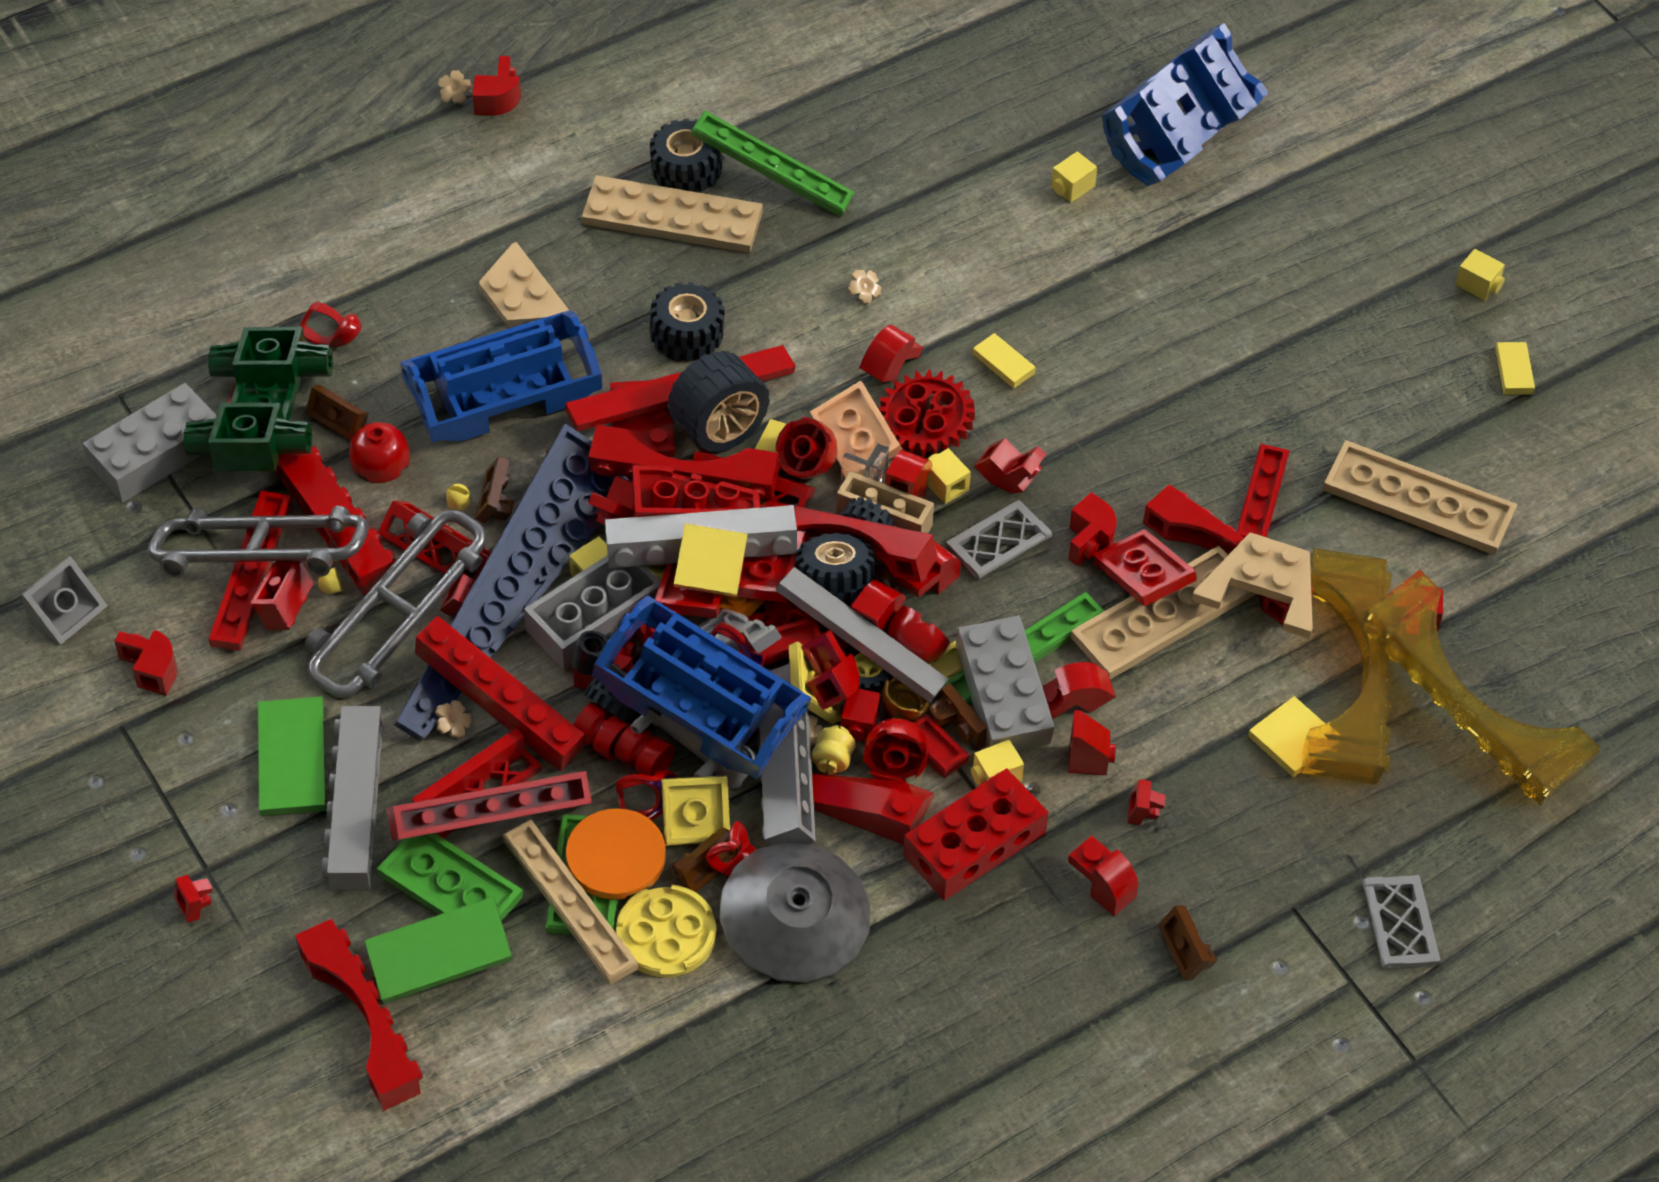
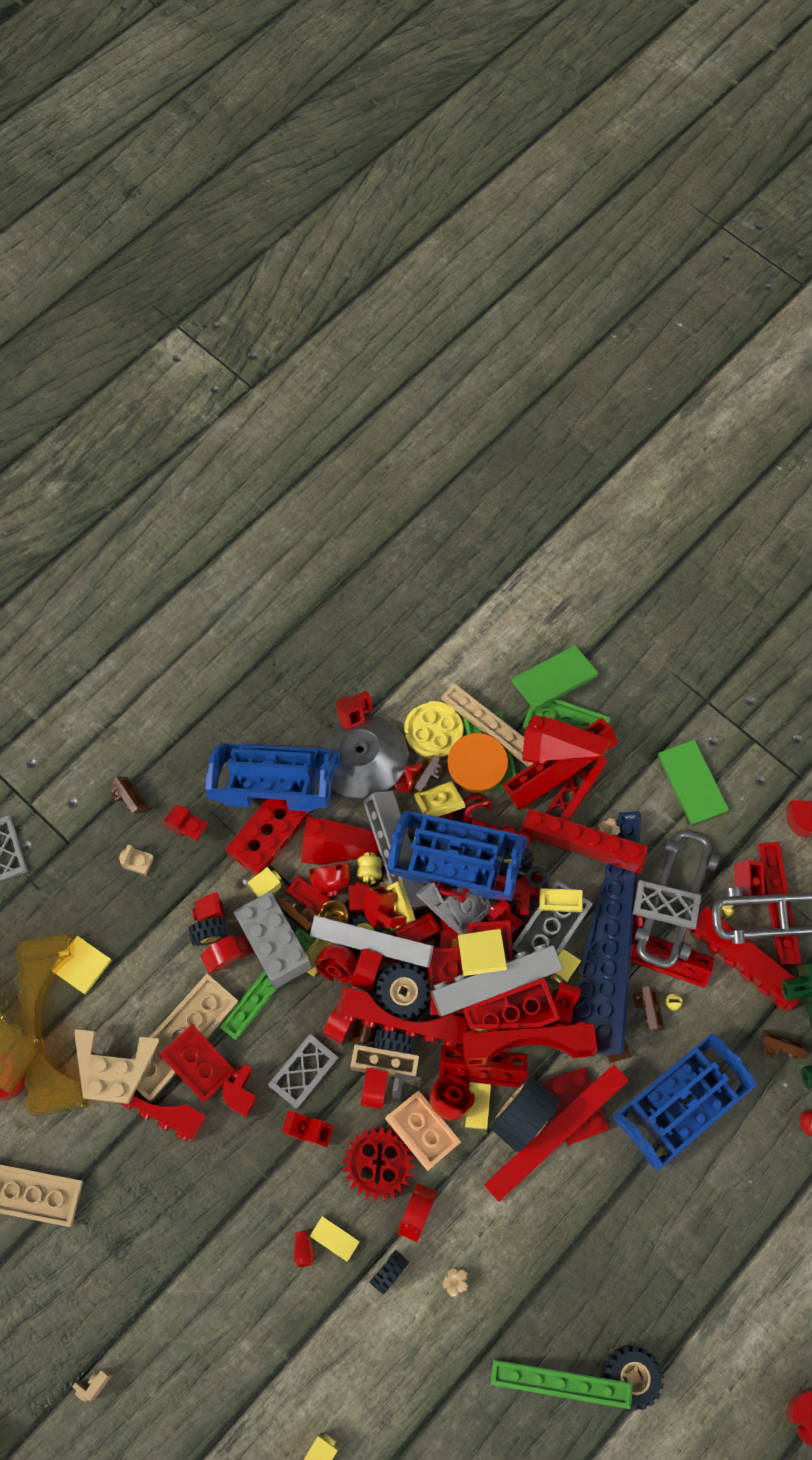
camera: 165 degrees right, 15 degrees up
red tile [174,874,213,923] -> none
red arch [295,918,423,1111] -> none
light grey brick [322,706,383,890] -> none
red cylinder [349,422,410,483] -> none
tan wing [479,242,569,328] -> none
tan plate [582,175,763,253] -> none
black wheel [650,282,725,361] -> none
light yellow brick [927,448,971,504] -> none
red tile [1127,779,1166,825] -> none
red tile [1236,443,1290,538] -> none
none -> tan bracket [72,1369,112,1402]
none -> tan bracket [119,844,154,876]
none -> black wheel [188,918,229,946]
none -> blue piece [205,743,341,811]
none -> red cone [293,1231,316,1267]
none -> red brick [336,691,373,730]
none -> black wheel [369,1249,409,1295]
none -> red wedge [522,715,611,764]
none -> light yellow tile [539,888,583,912]
none -> light grey window [633,880,701,929]

